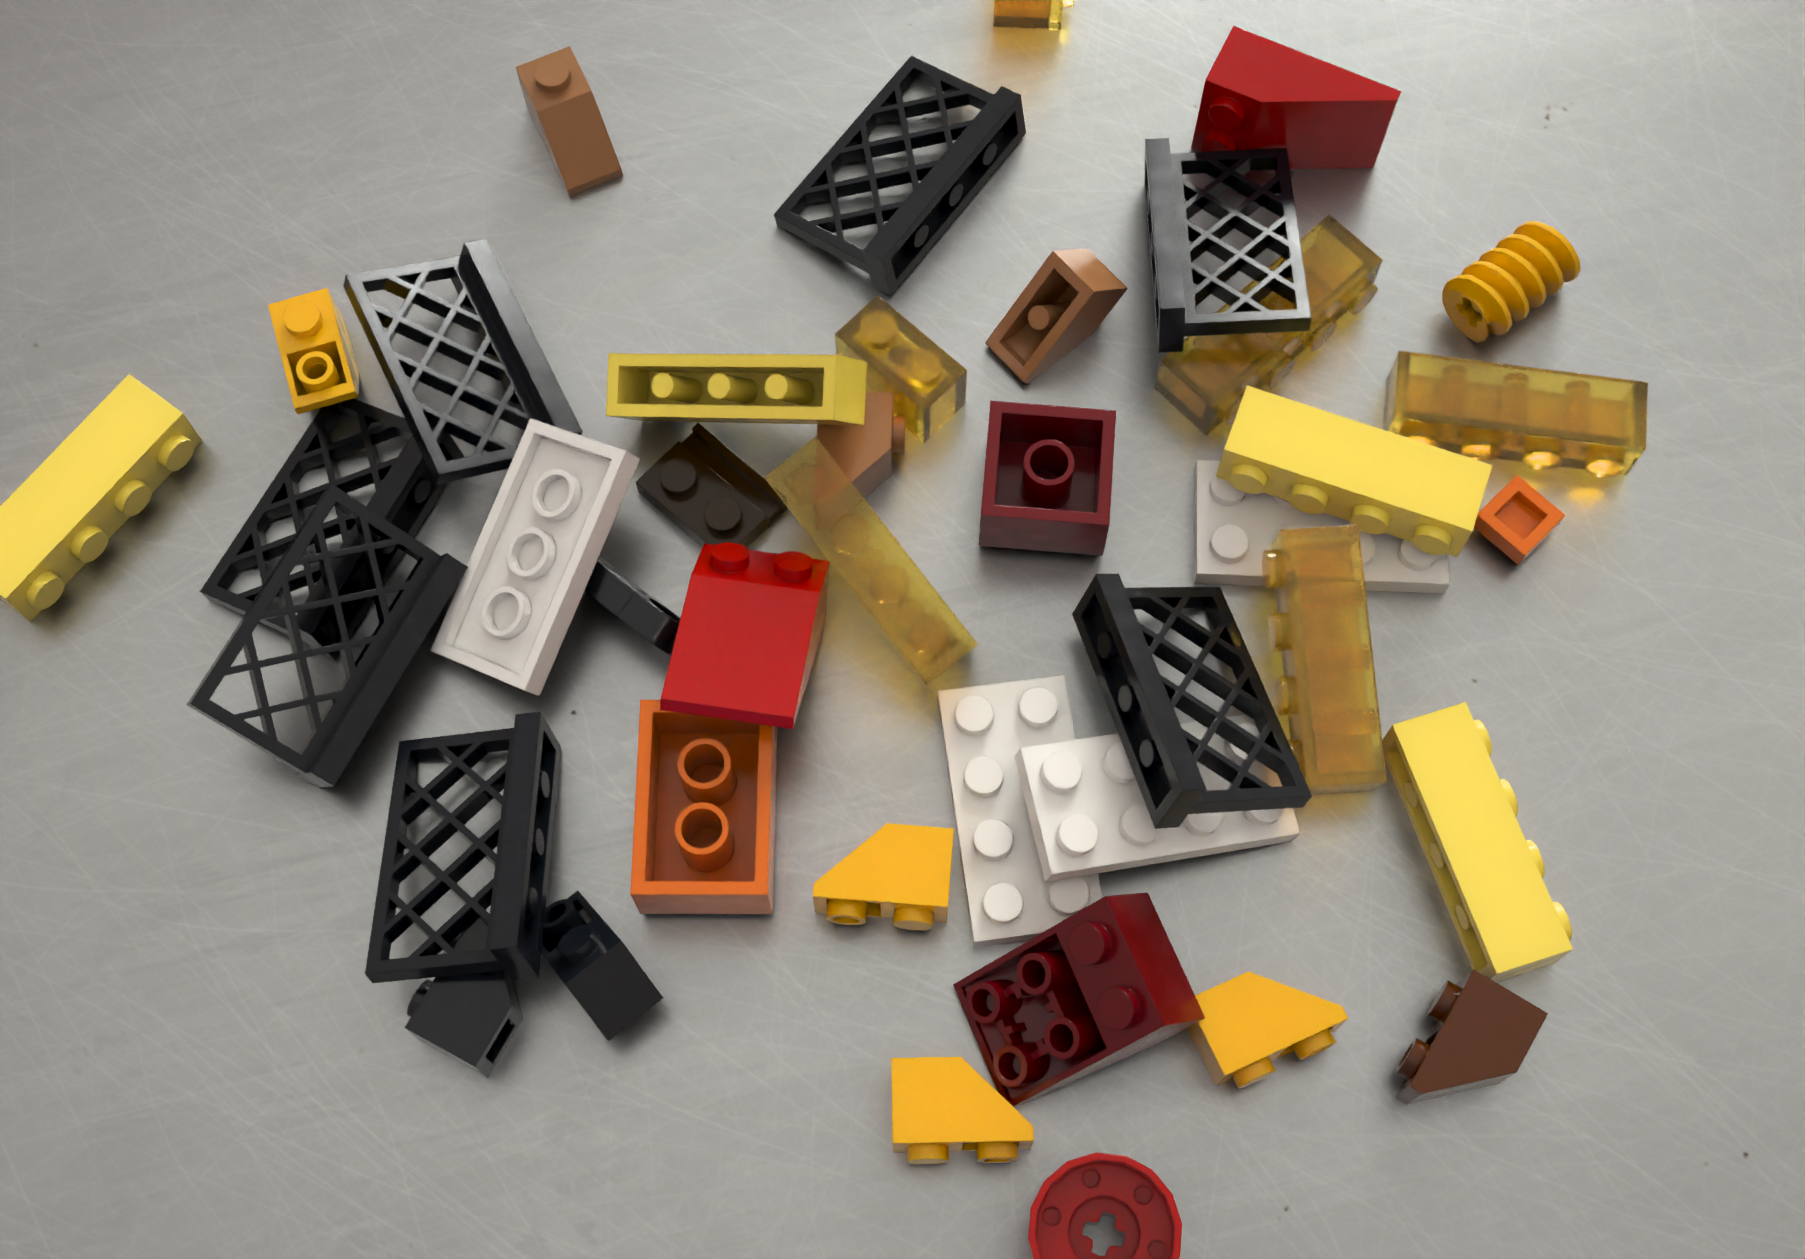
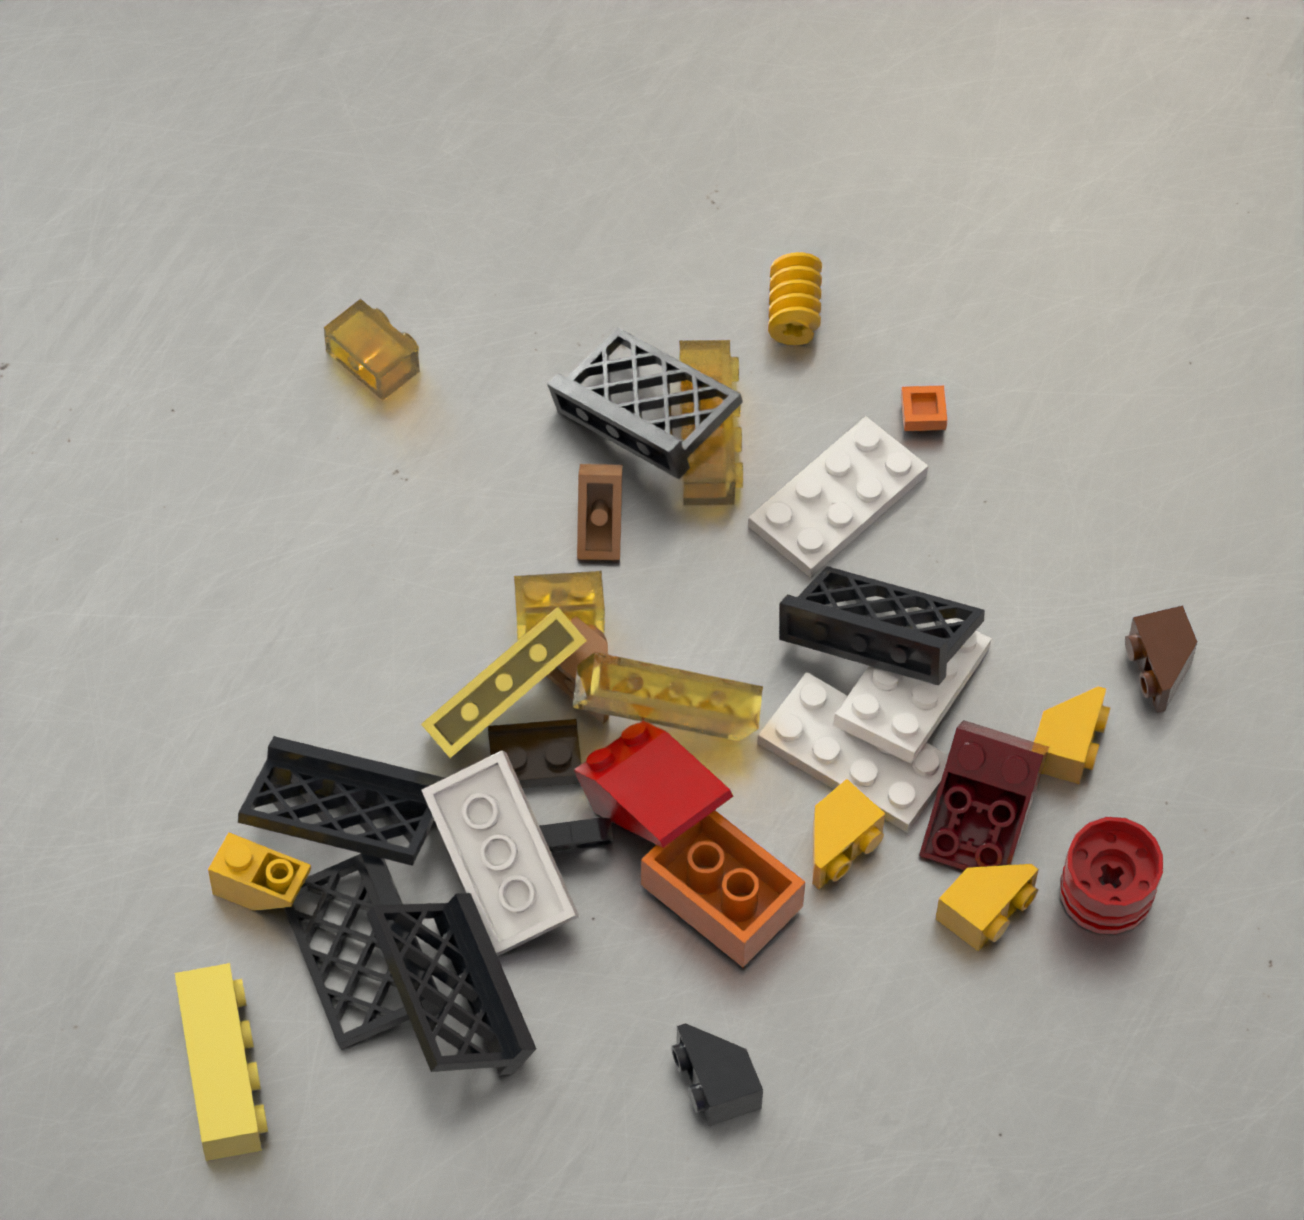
camera: 50 degrees left, 10 degrees down
black fence [365,712,561,983] -> none
medium nougat slope [515,46,623,197] -> none
black slope [541,891,663,1041] -> none
black fence [774,55,1026,296] -> none
dark red brick [979,401,1116,556] -> none
red slope [1191,25,1401,169] -> none
light yellow brick [1216,385,1493,557] -> none
clear yellow brick [1262,524,1387,795] -> none
light yellow brick [1379,702,1573,982] -> none
clear yellow brick [1383,351,1648,477] -> none

